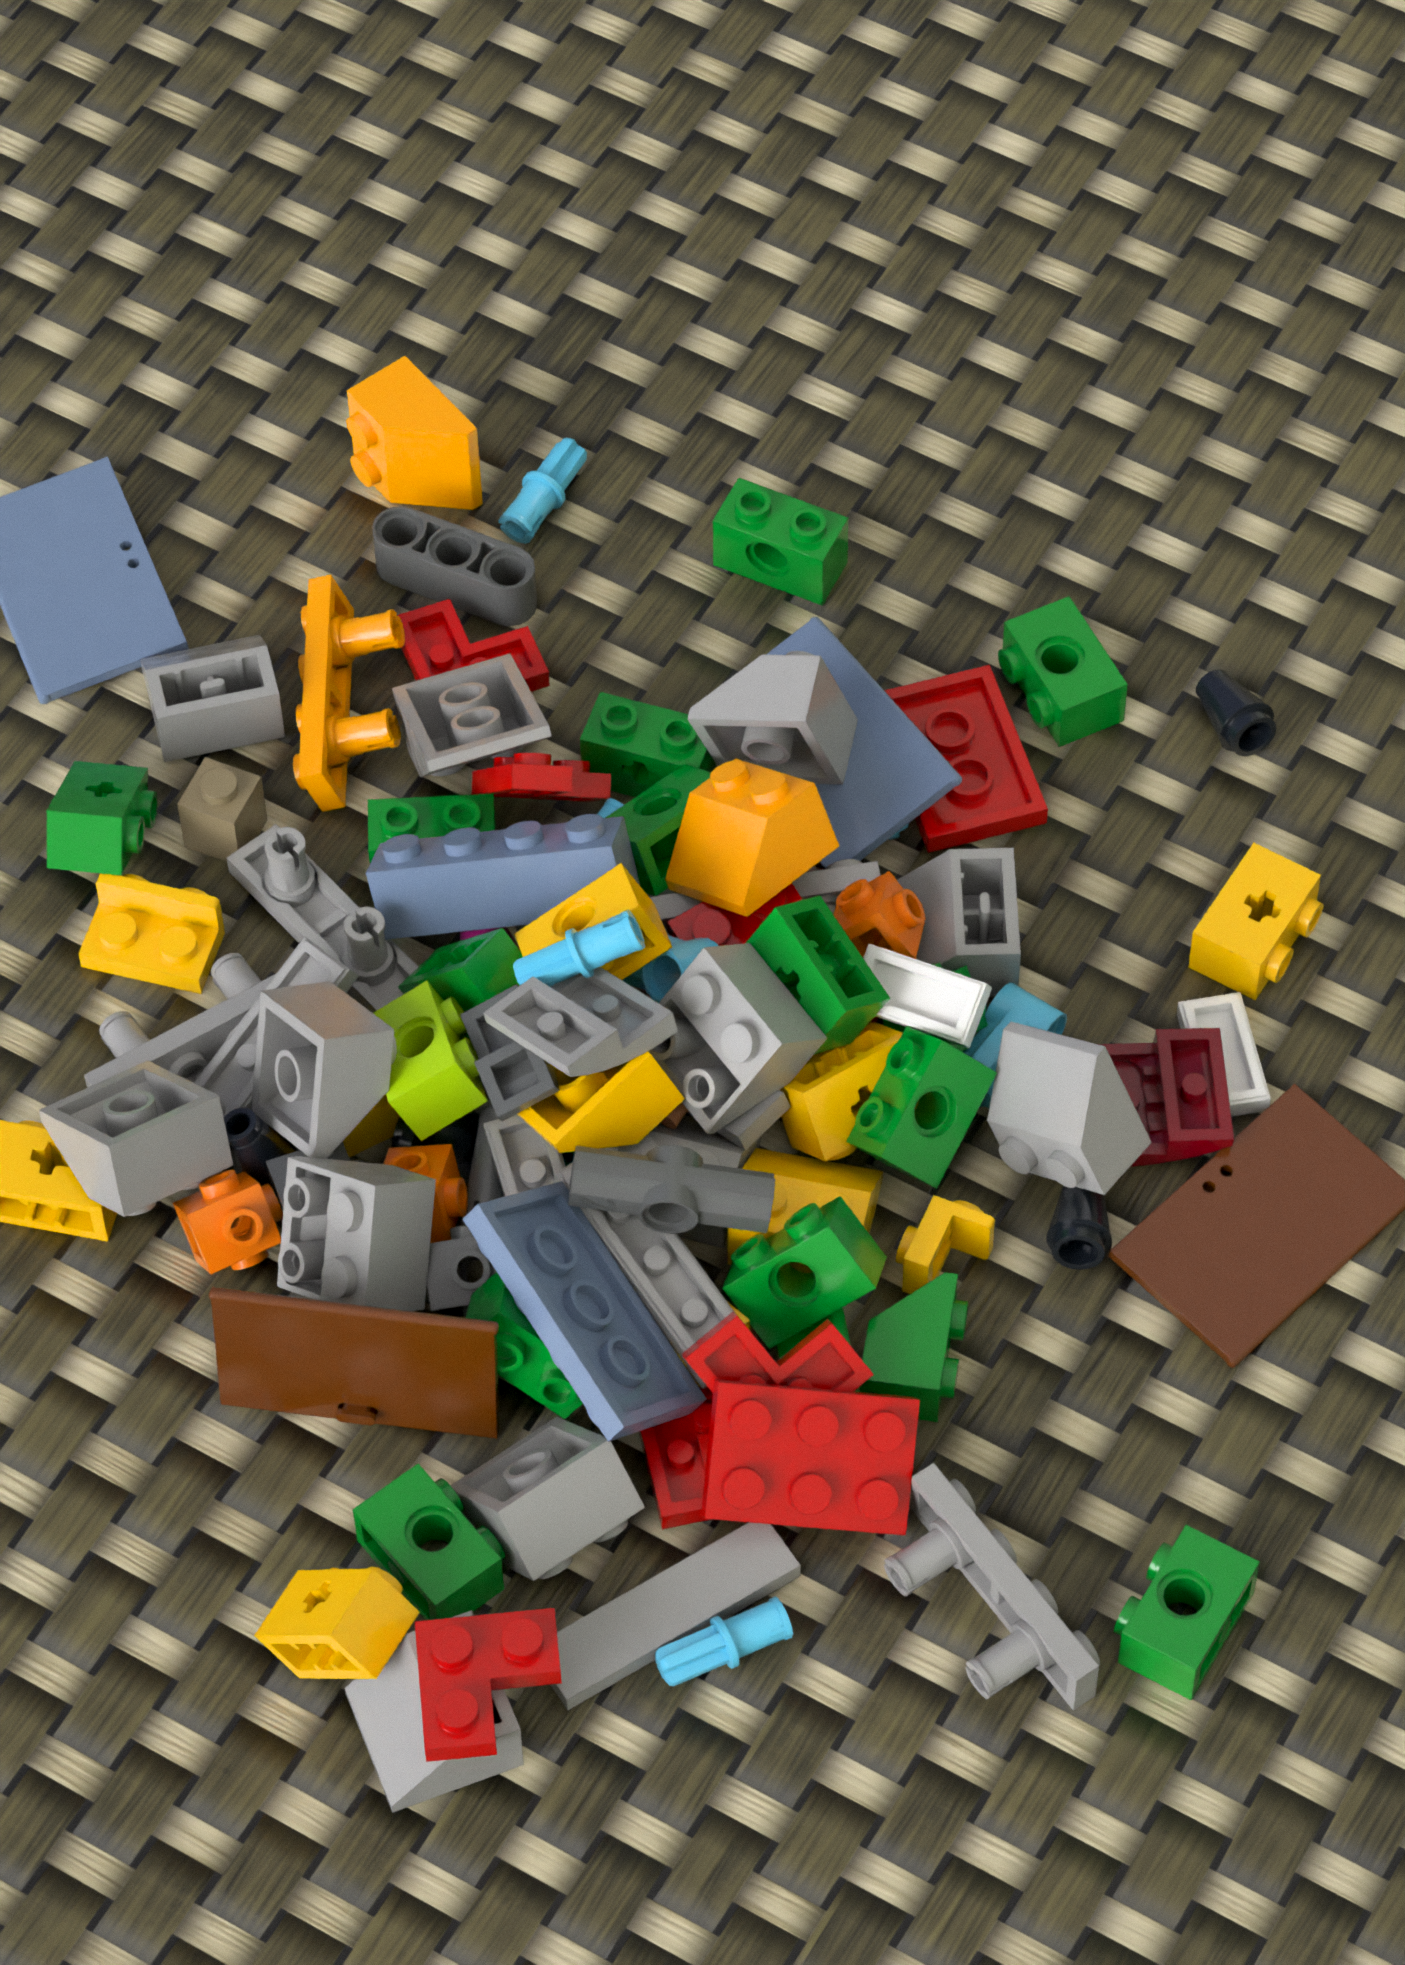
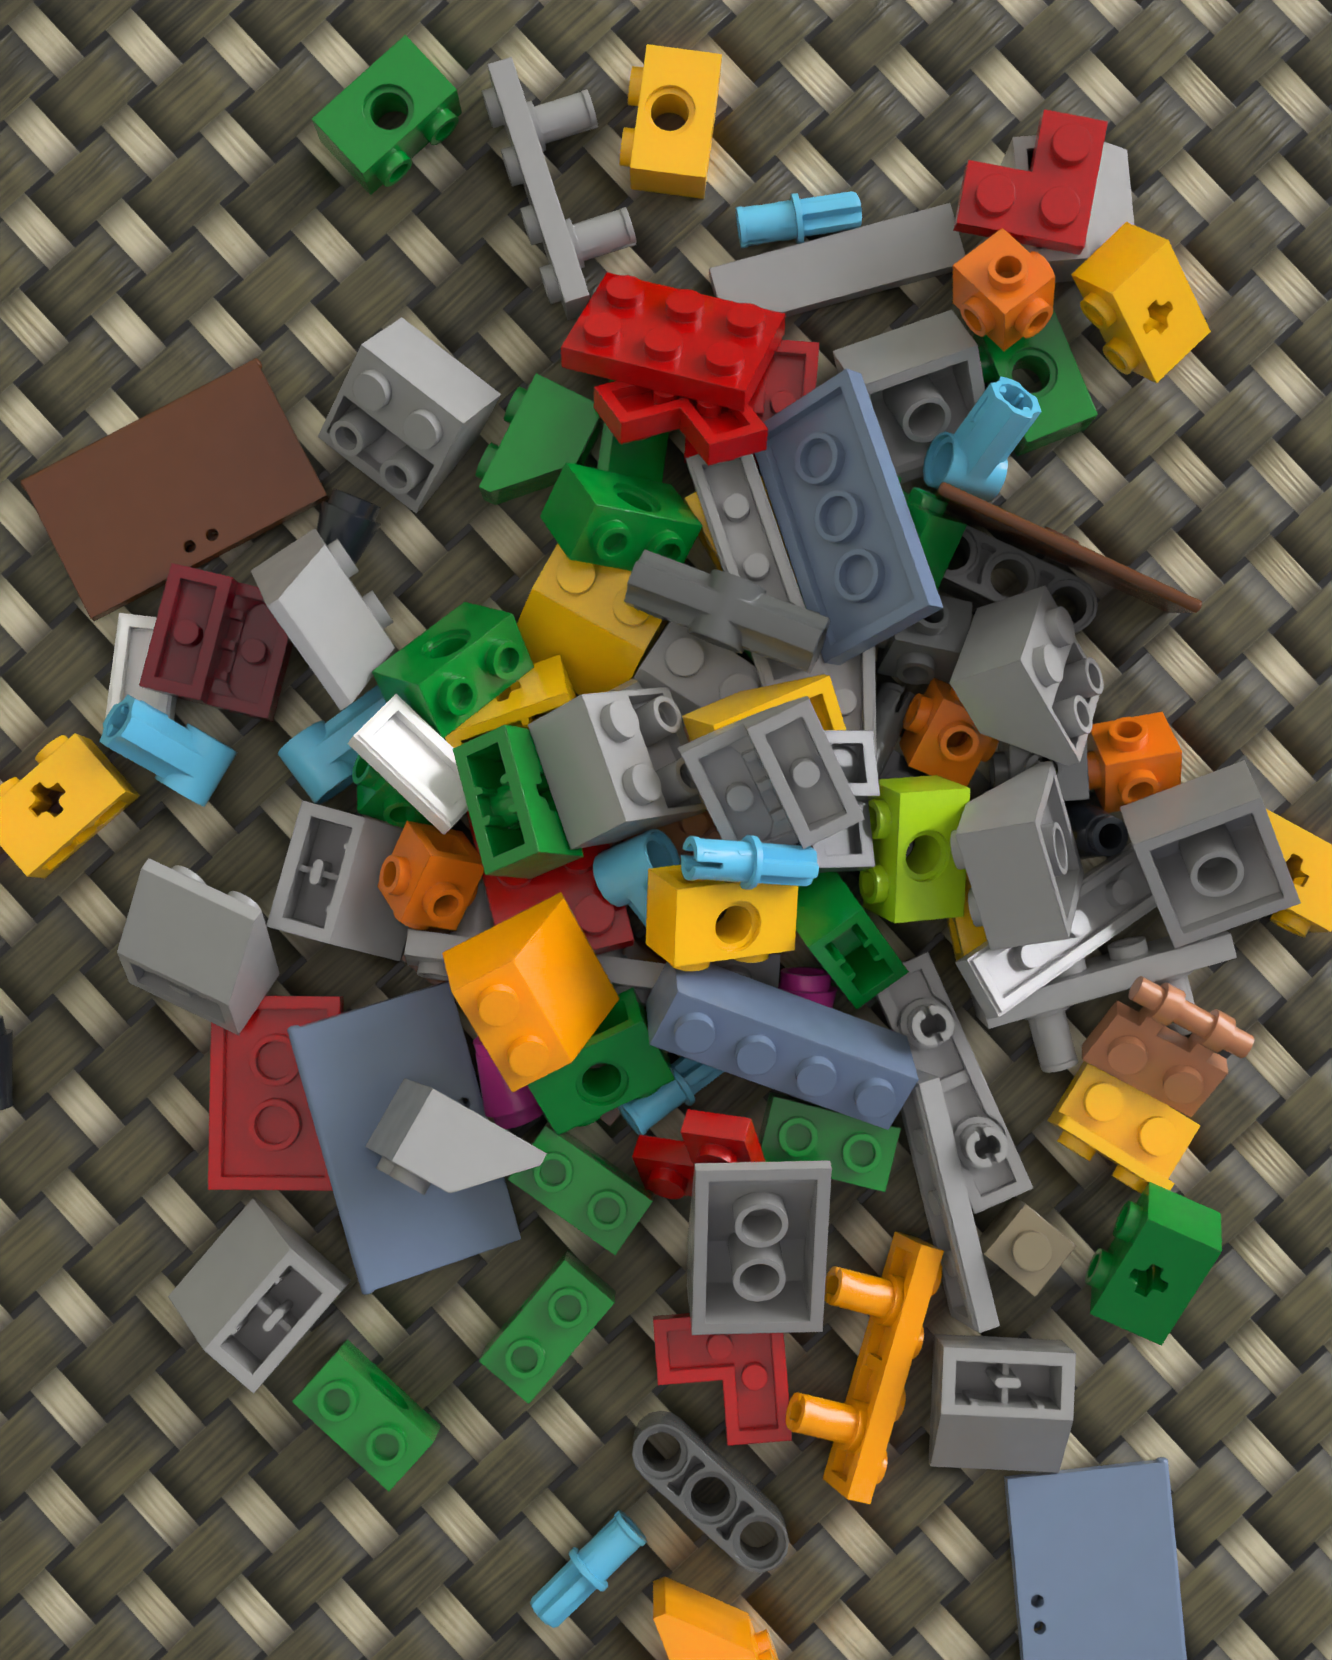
camera: 170 degrees left, 30 degrees up
yellow bracket [896,1195,995,1294] -> none
green brick [998,596,1128,747] -> none
none -> medium azure piece [99,694,238,807]
none -> light grey slope [117,858,280,1035]
none -> light grey slope [168,1197,351,1394]
none -> light grey slope [318,317,501,513]
none -> green brick [479,1250,616,1404]
none -> yellow brick [619,44,722,199]
none -> light grey tile [901,1069,1000,1333]
none -> medium azure piece [923,376,1042,502]
none -> orange brick [952,228,1055,351]
none -> nougat plate [1081,976,1254,1117]

